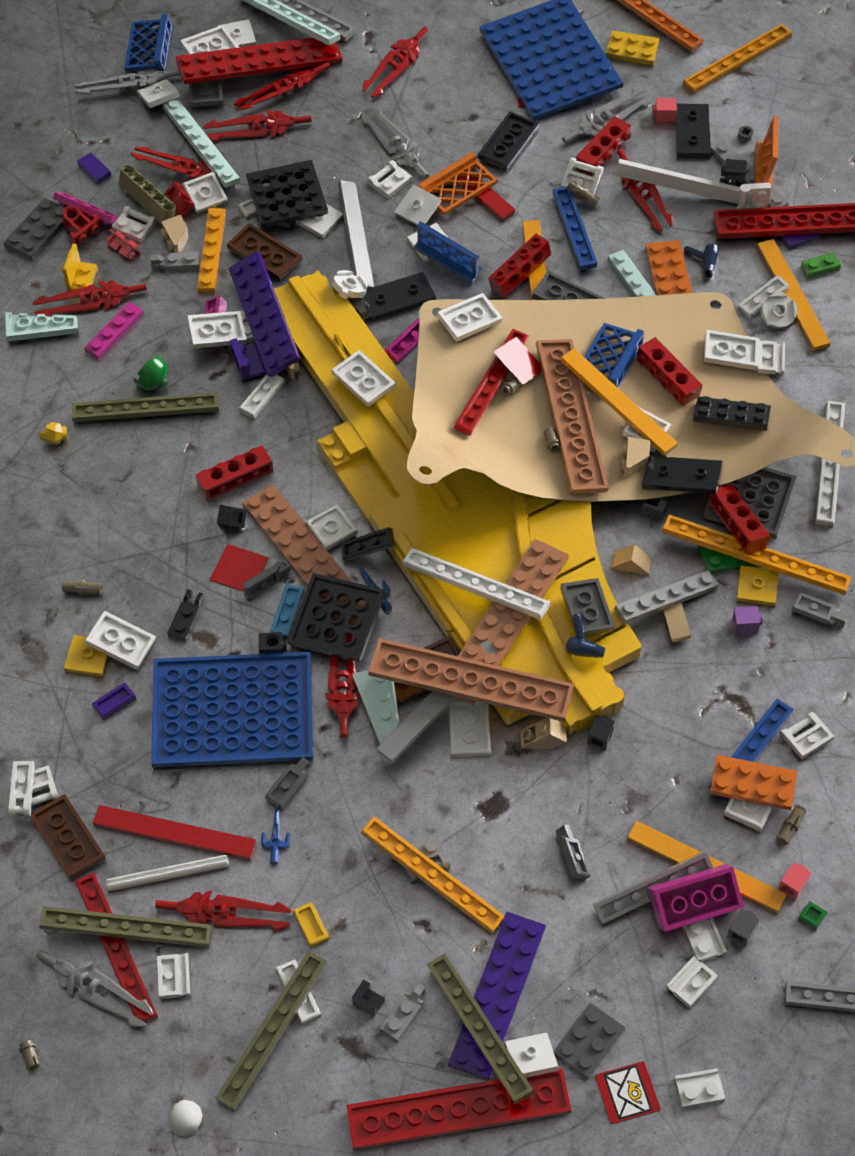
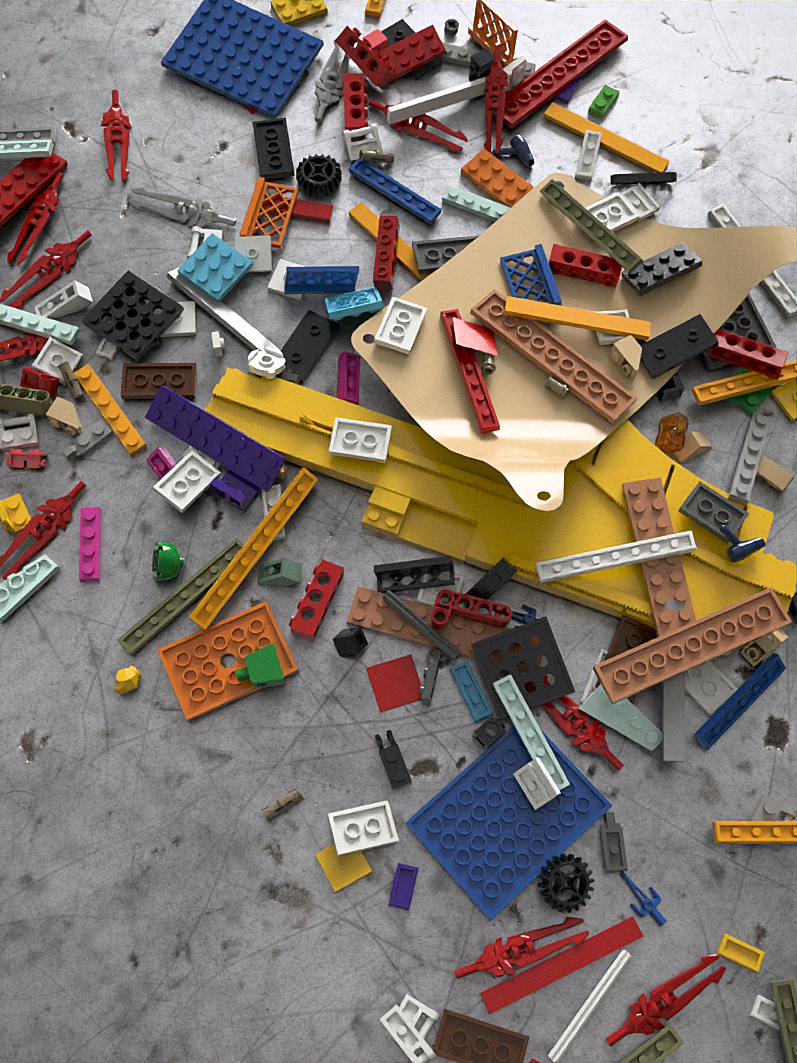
camera: 40 degrees left, 10 degrees up
white plate [761,293,797,329] -> none
none -> white slope [35,280,93,319]
none -> dark tan pin [57,361,84,400]
none -> orange plate [157,601,299,722]
none -> medium azure plate [177,233,253,303]
none -> light orange plate [188,467,319,630]
none -> white plate [211,331,225,357]
none -> green torso [235,643,286,688]
none -> sand green slope [257,558,302,586]
none -> black gear [296,153,342,197]
none -> medium azure plate [324,286,384,321]
none -> red brick [334,25,395,89]
none -> black fence [374,556,455,594]
none -> red plate [379,24,447,83]
none -> dark grey axle [383,590,461,661]
none -> red beam [431,589,512,630]
none -> red sword [454,917,589,979]
none -> red sword [484,45,509,153]
none -> light aqua plate [492,674,570,791]
none -> white plate [513,757,561,810]
none -> black gear [537,853,595,913]
none -> olive plate [540,179,643,274]
none -> black beam [610,172,677,185]
none -> clear orange brick [655,412,689,454]
none -> blue plate [694,653,786,750]

